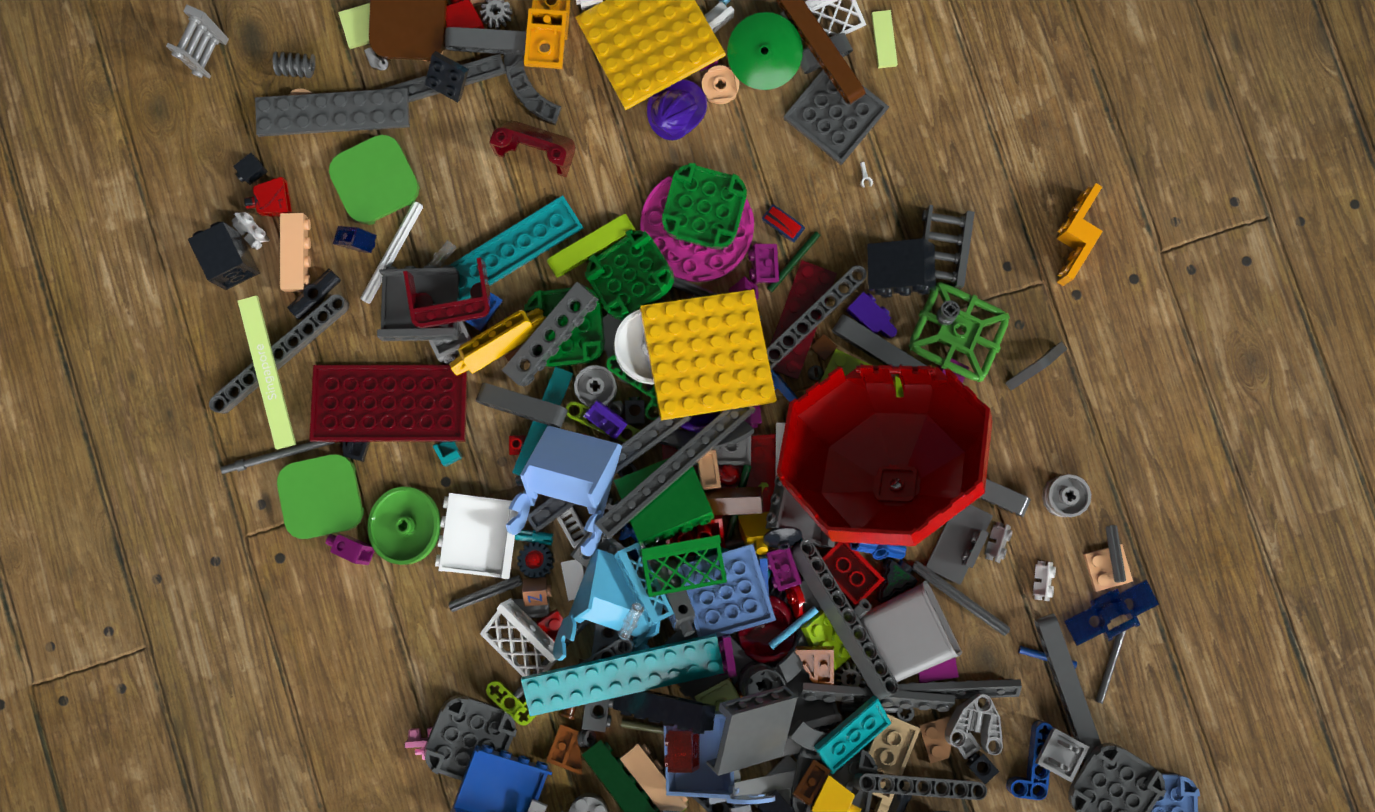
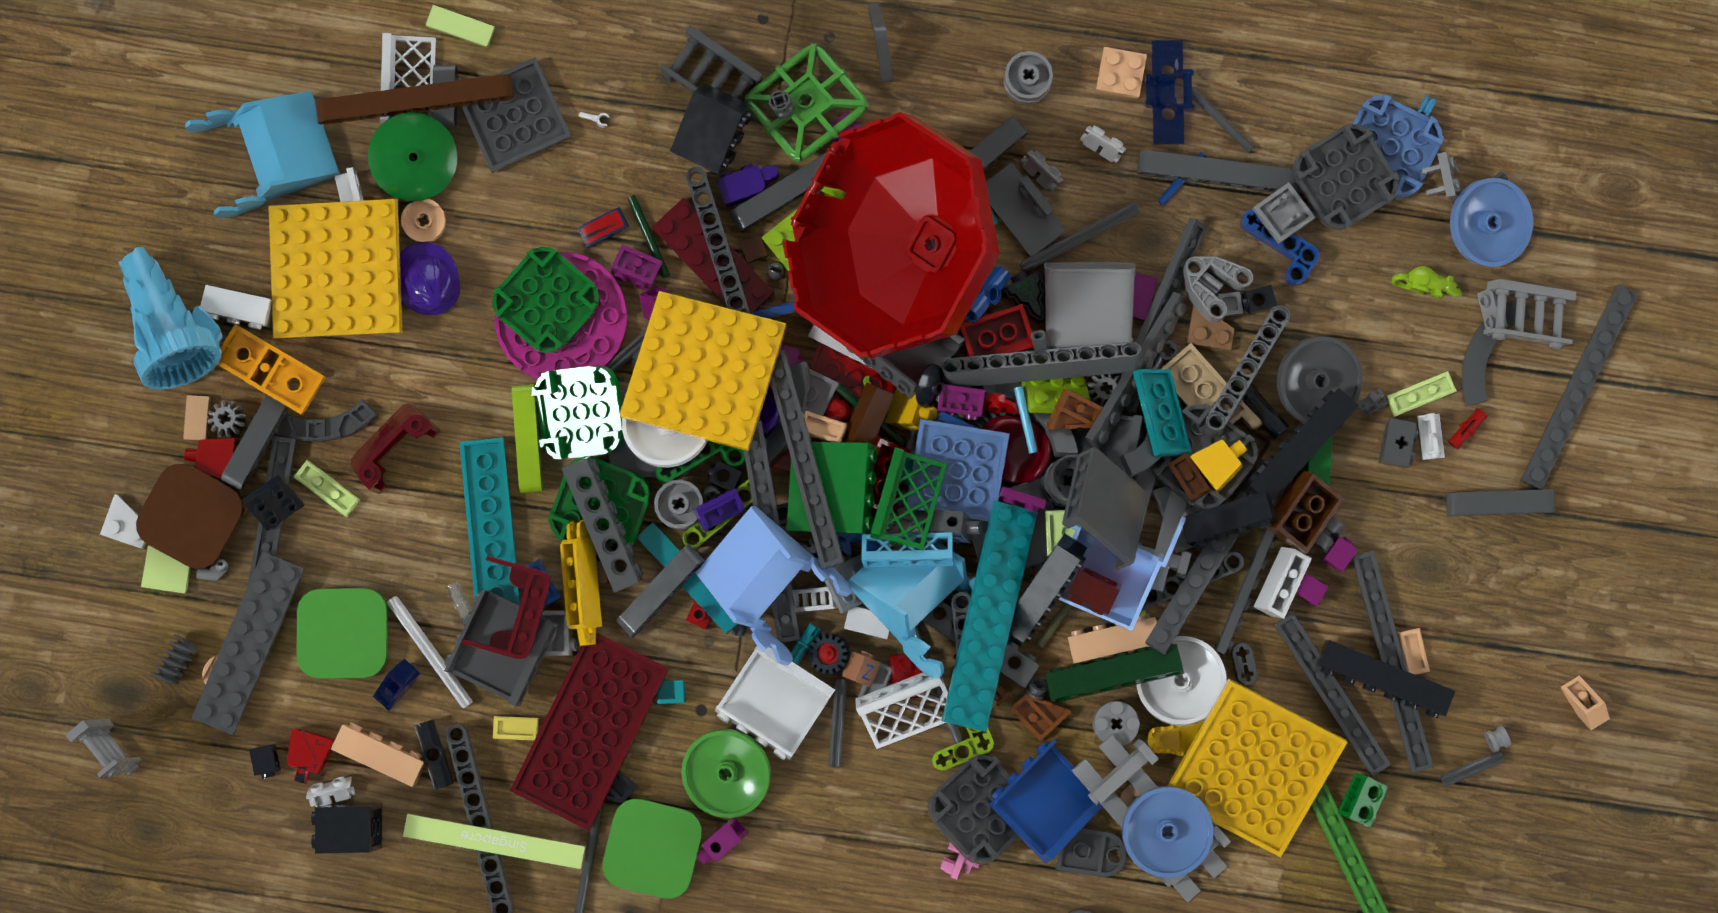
camera: 60 degrees left, 0 degrees up
clear pin [618,603,644,640] -> none
dark grey axle [1106,525,1126,583] -> none
none -> yellowish green tile [294,460,361,517]
none -> light yellow tile [493,716,540,740]

